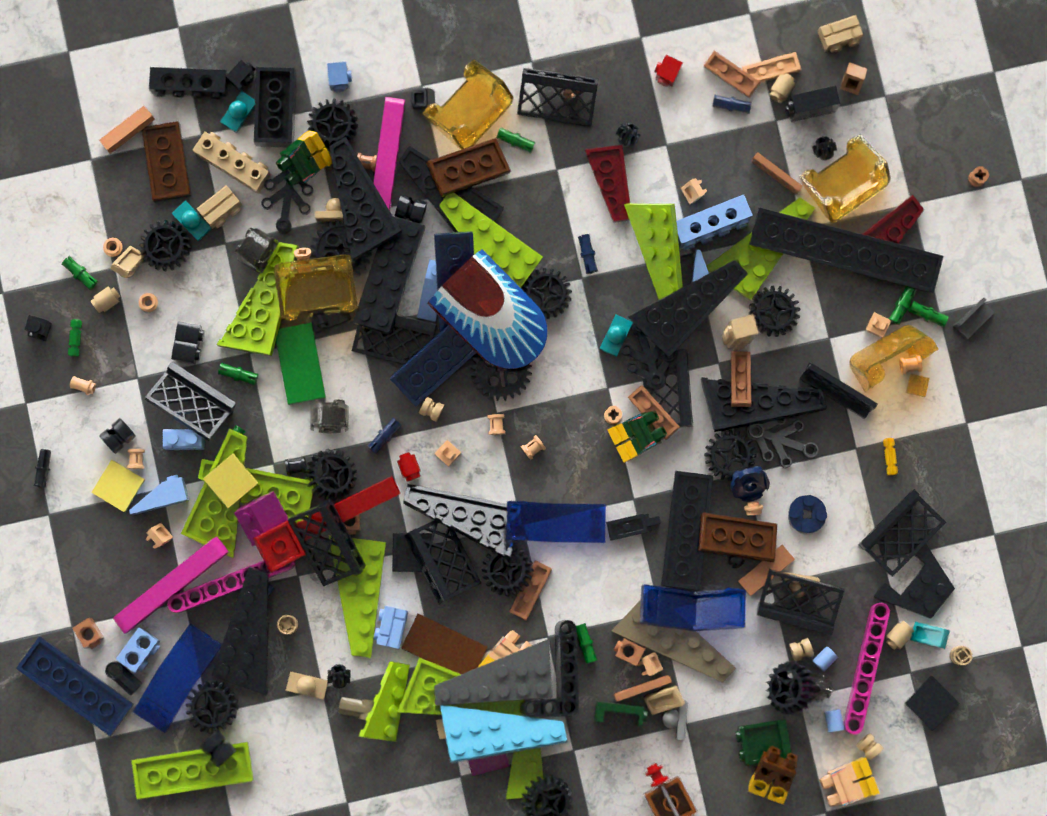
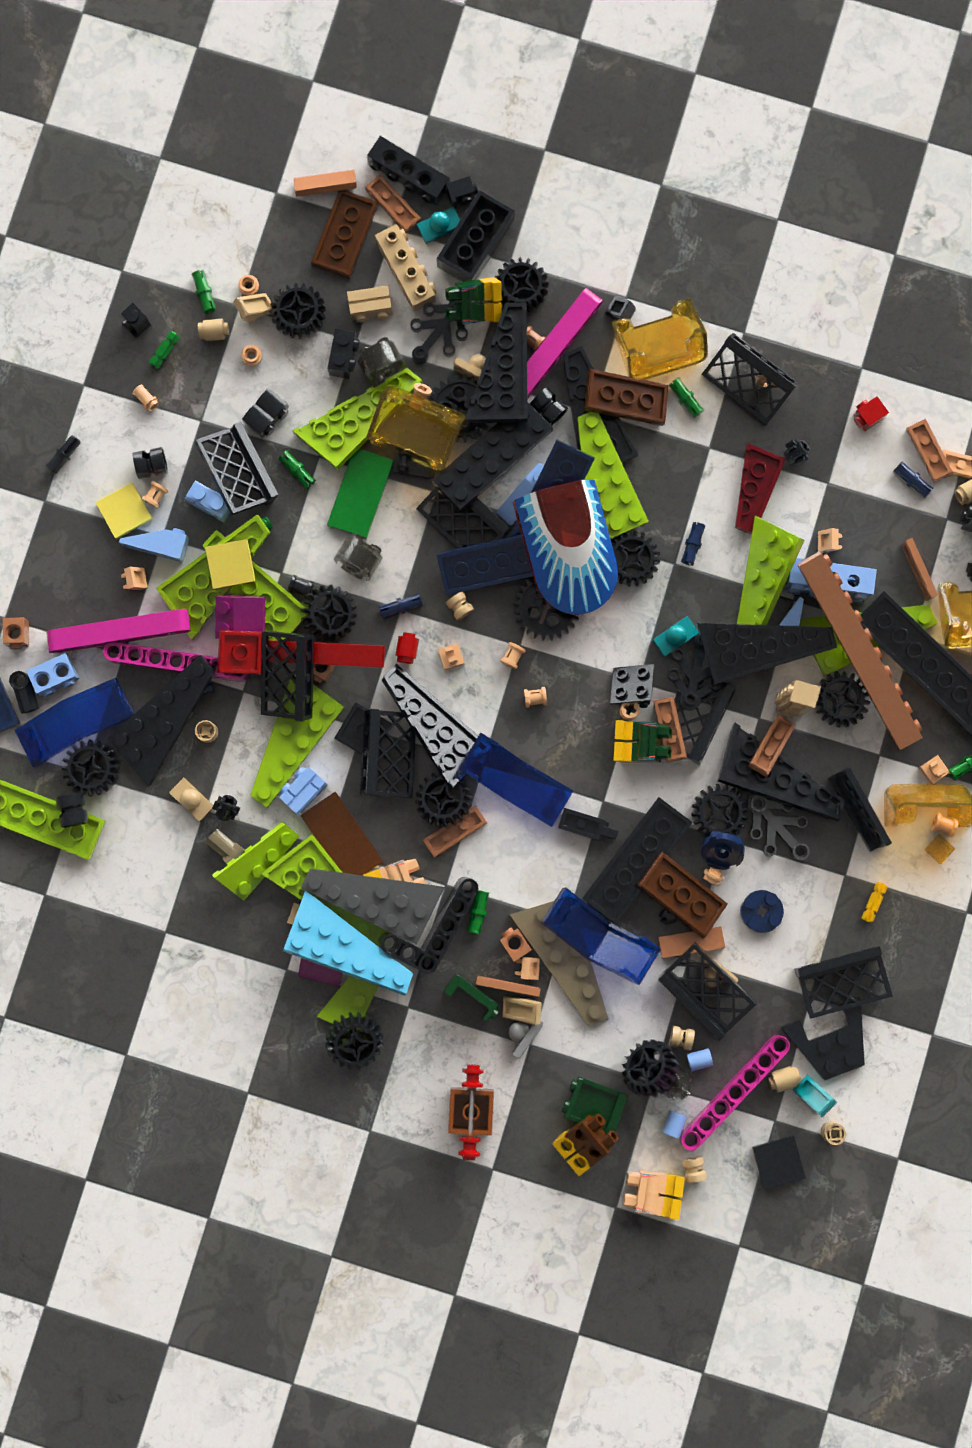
camera: 30 degrees right, 0 degrees up
teal tile [172,200,212,241] -> none
medium blue brick [327,62,352,92] -> none
none -> black brick [327,329,360,379]
none -> nougat tile [365,174,421,233]
none -> hinge [610,664,654,708]
none -> nougat brick [797,552,923,750]

